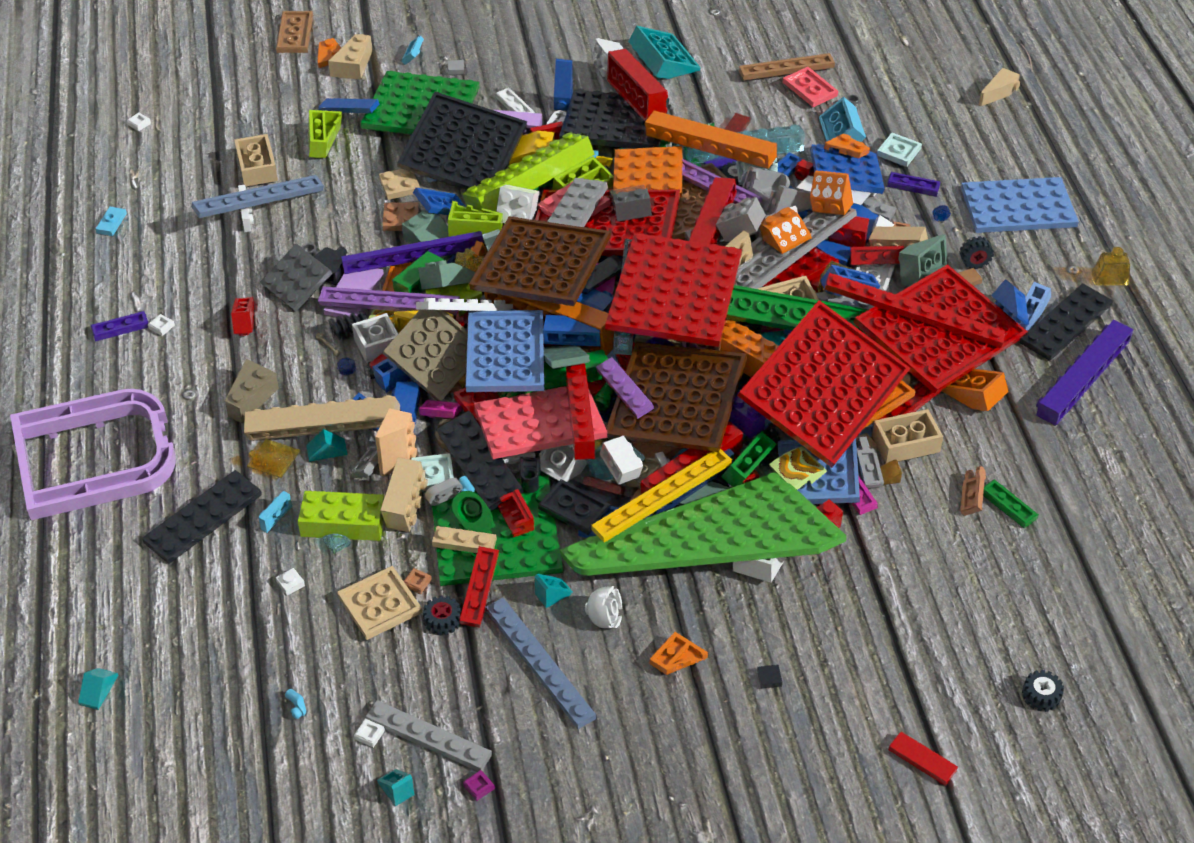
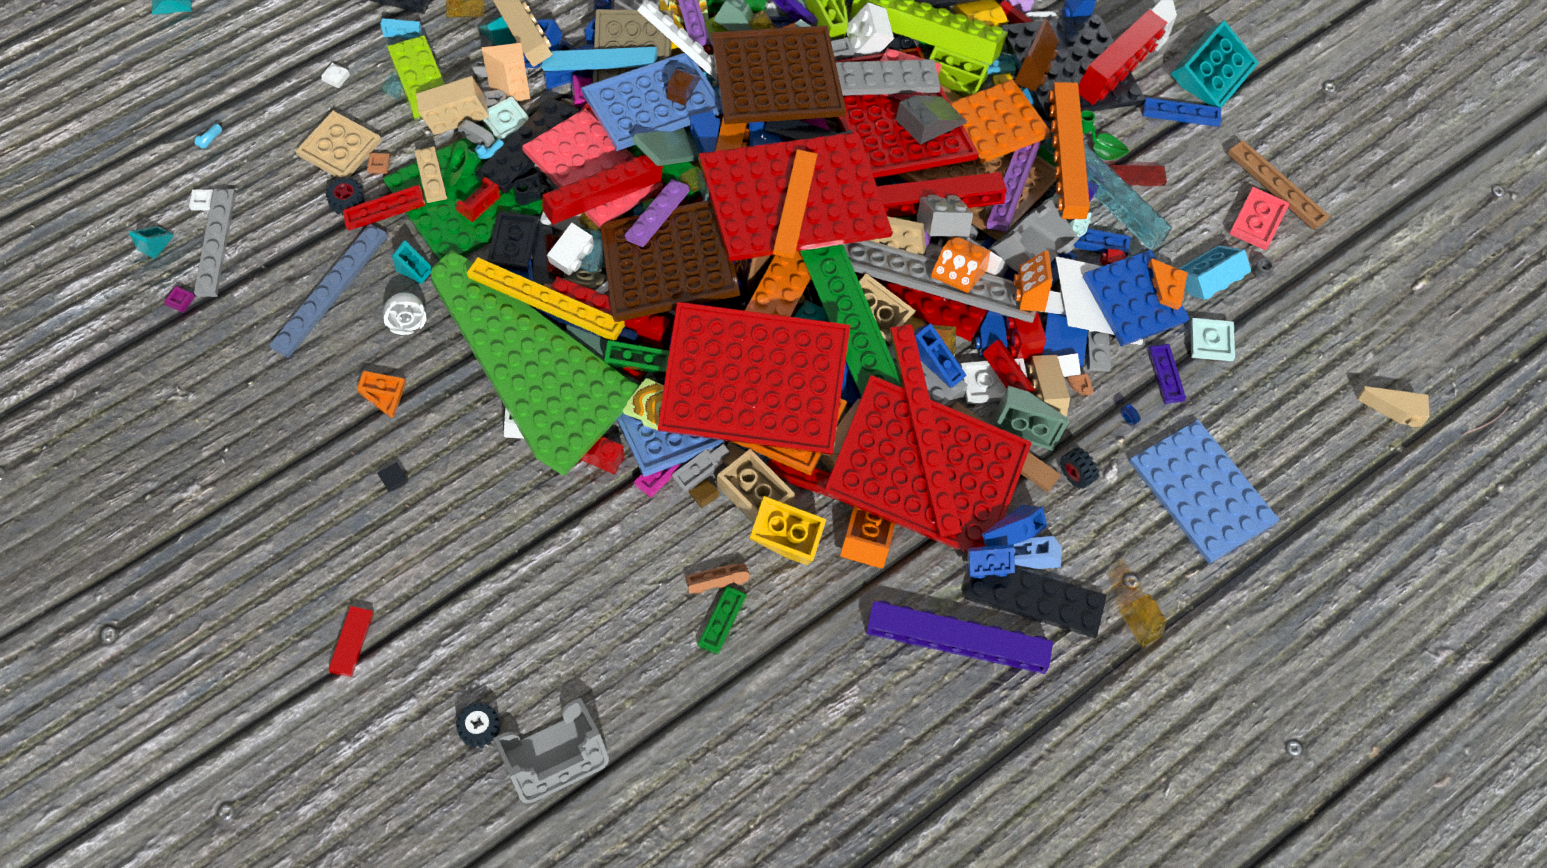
camera: 60 degrees right, 15 degrees up
none -> light grey windscreen [493,697,609,803]
none -> medium azure tile [541,47,658,71]
none -> reddish brown slope [667,69,701,106]
none -> clear yellow tile [681,166,706,193]
none -> yellow slope [749,496,826,565]
none -> orange tile [773,149,817,259]
none -> bracket [966,544,1015,578]
none -> reddish brown slope [1014,18,1059,92]
none -> blue tile [1143,97,1221,127]

